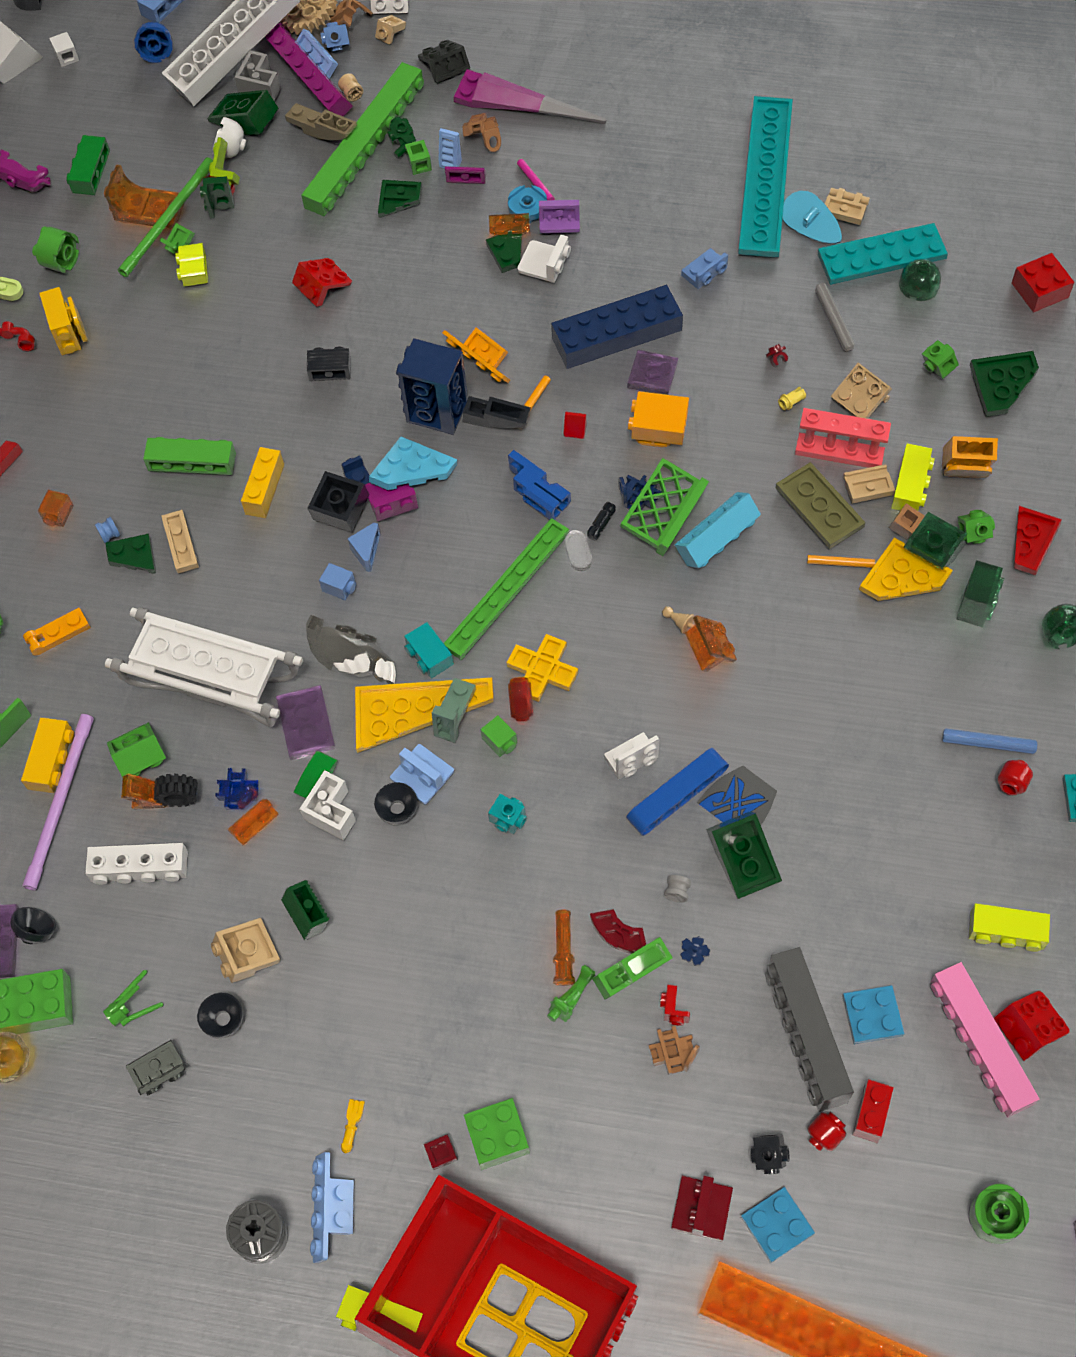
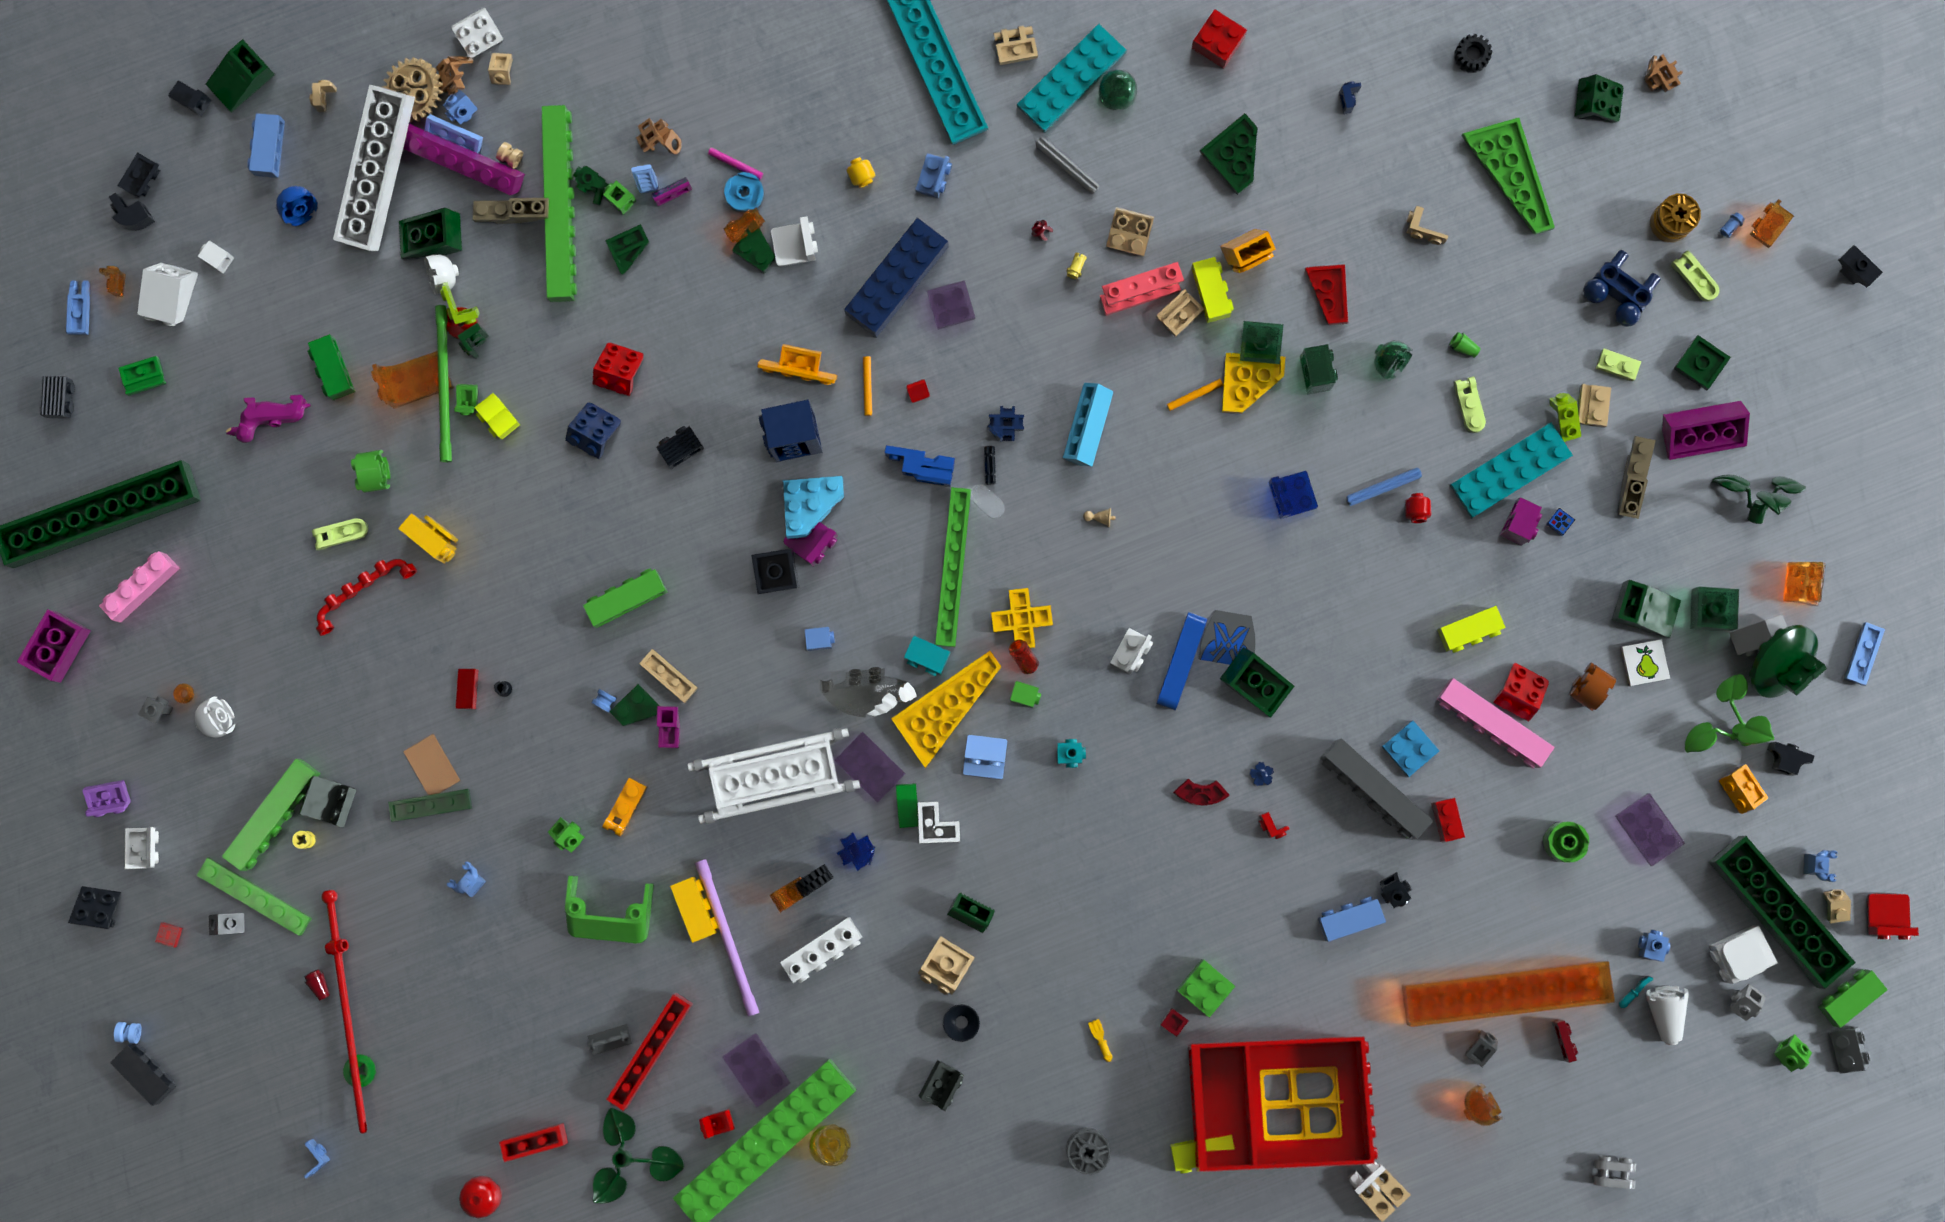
camera: 30 degrees left, 20 degrees up
black piece [10,907,56,944] -> none
clear orange brick [38,490,74,527] -> none
bright green plant [103,970,163,1026] -> none
bright green slope [107,722,166,779] -> none
clear orange hinge [228,798,279,845] -> none
light grey brick [234,50,281,101] -> none
yellow brick [241,447,284,518] -> none
light blue bracket [310,1152,354,1263] -> none
dark blue bracket [341,455,370,485] -> none
medium blue slope [347,523,381,572] -> none
black piece [374,782,418,825] -> none
pearl dark grey bracket [418,40,471,83] -> none
sand green bracket [432,678,476,743] -> none
magenta plate [454,69,607,124] -> none
black slope [462,396,531,428] -> none
medium lavender bracket [539,200,580,233] -> none
bright green animal [547,965,595,1022] -> none
clear orange pin [553,910,575,986] -> none
bright green slope [592,937,673,1000] -> none
bright green fence [620,458,709,556] -> none
light orange brick [628,391,689,447] -> none
medium nougat piece [649,1026,700,1075] -> none
light grey wheel [664,875,691,902] -> none
dark red bracket [671,1176,733,1242] -> none
clear orange bracket [685,615,737,672] -> none
dark azure plate [741,1187,815,1263] -> none
olive plate [775,462,866,549] -> none
medium azure shield [783,191,842,244] -> none
red head [807,1111,846,1151] -> none
medium nougat brick [888,503,924,540] -> none
bright green brick [922,340,959,379] -> none
bright green brick [958,510,995,543] -> none
none -> black pin [494,681,513,697]
none -> dark blue bracket [565,402,621,459]
none -> magenta slope [657,706,680,748]
none -> yellow head [847,157,875,188]
none -> clear blue bracket [1268,471,1318,520]
none -> medium blue brick [1318,896,1386,942]

